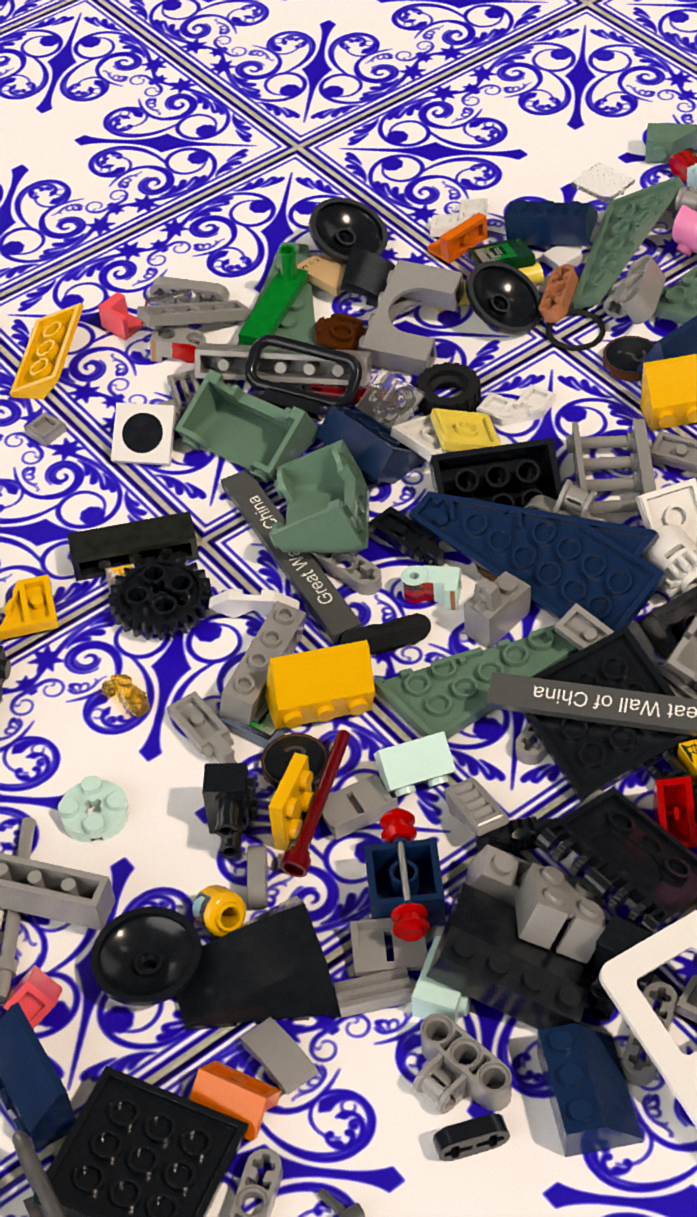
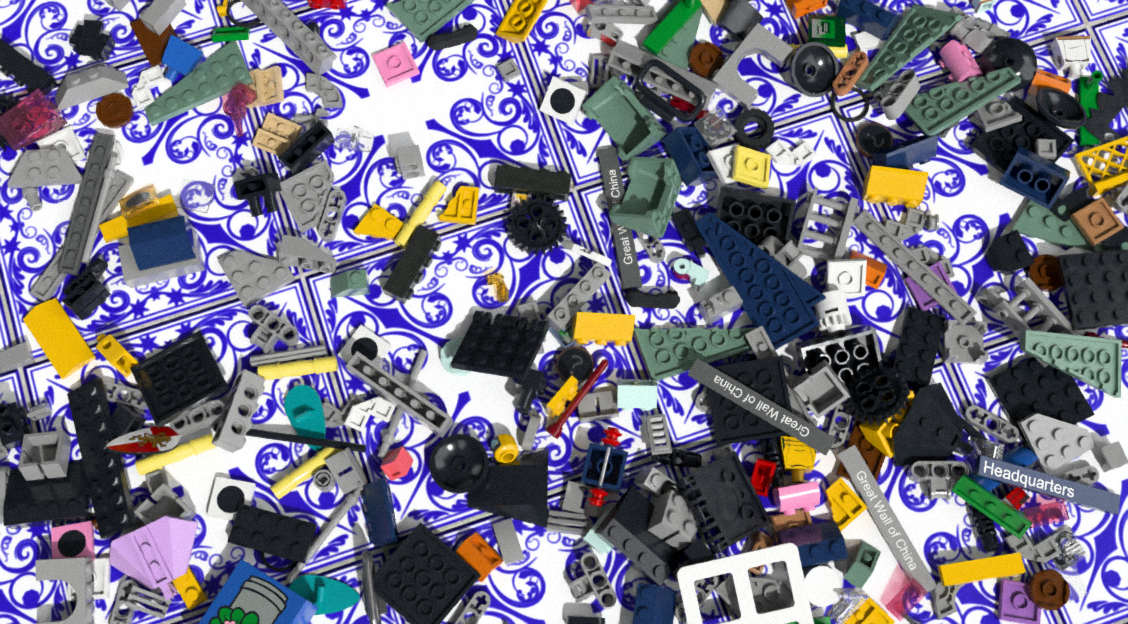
camera: 15 degrees right, 25 degrees up
none -> black hinge [451,310,549,380]

